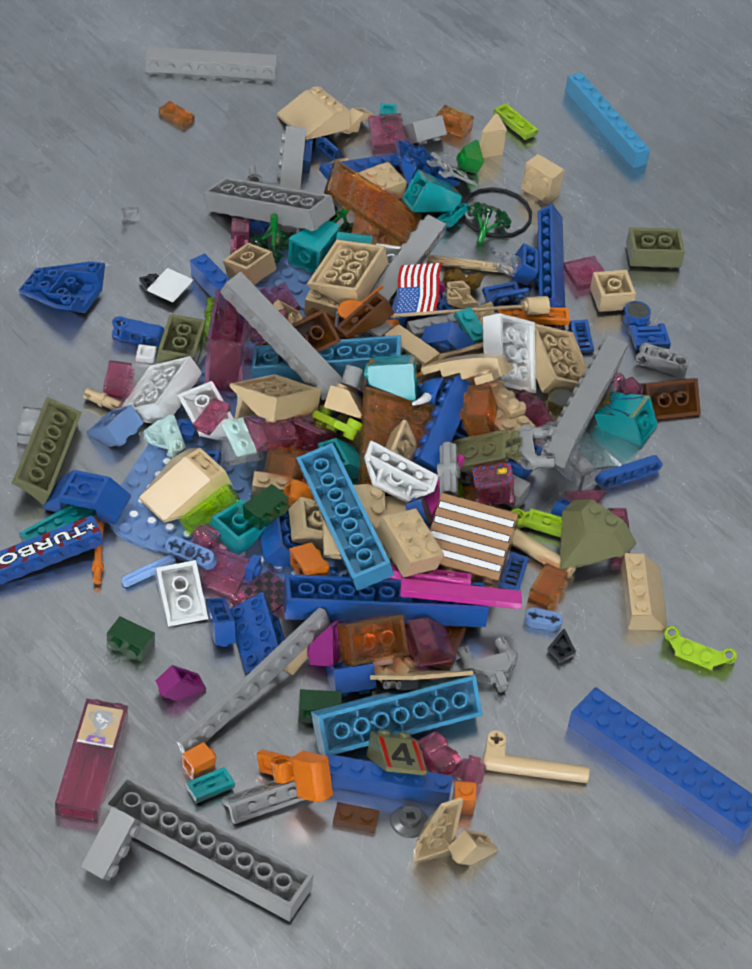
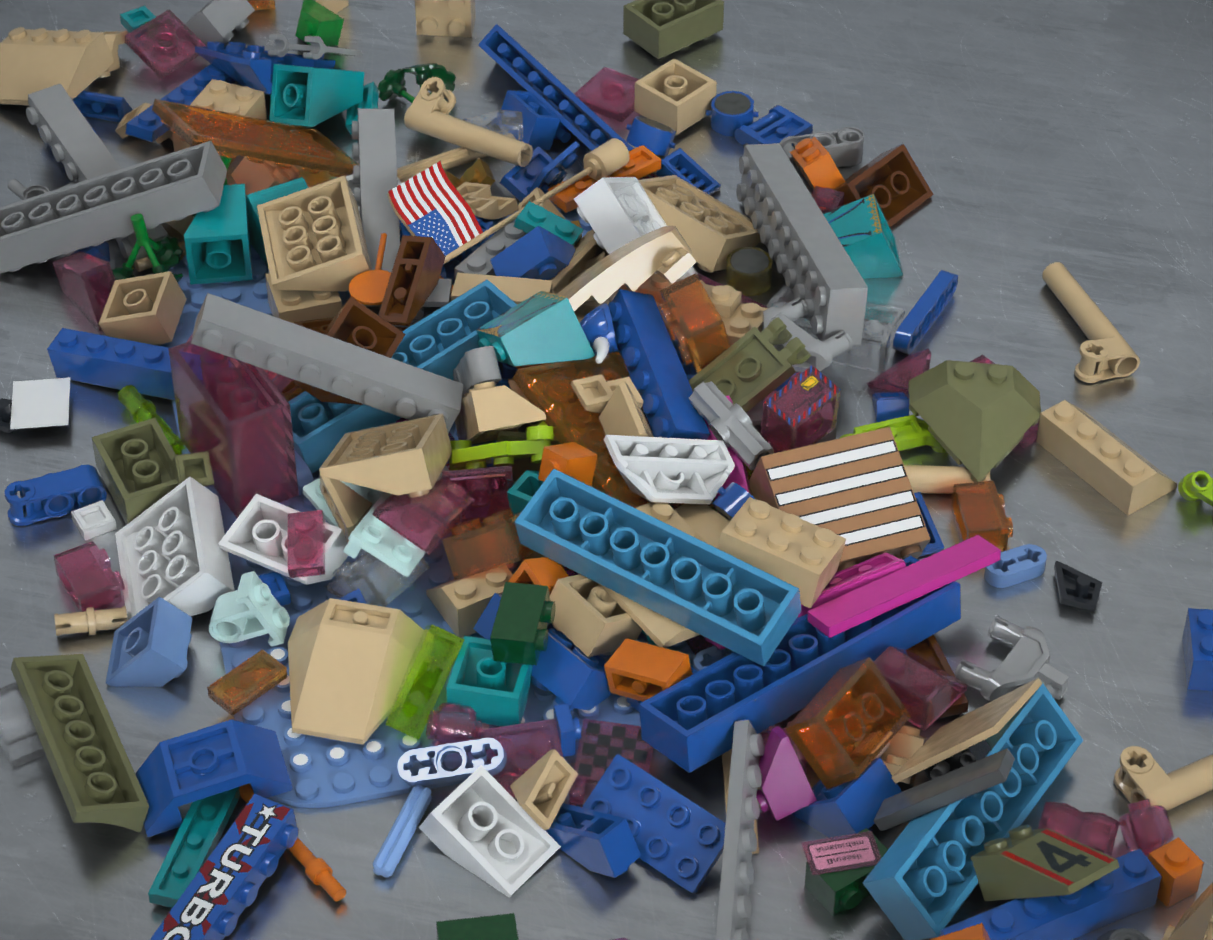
camera: 30 degrees left, 5 degrees down
black piece [462,187,532,237] -> none
none -> olive slope [172,451,214,486]
none -> clear orange plate [207,649,287,716]
none -> tan axle [404,77,533,167]
none -> tan slope [510,749,578,830]
none -> orange brick [538,442,598,487]
none -> tan slope [571,374,644,413]
none -> blue piece [626,116,676,156]
none -> orange brick [790,137,845,197]
none -> clear pink sticker [801,831,881,875]
none -> dark grey tile [874,748,1015,831]
none -> tan axle [1042,262,1140,383]

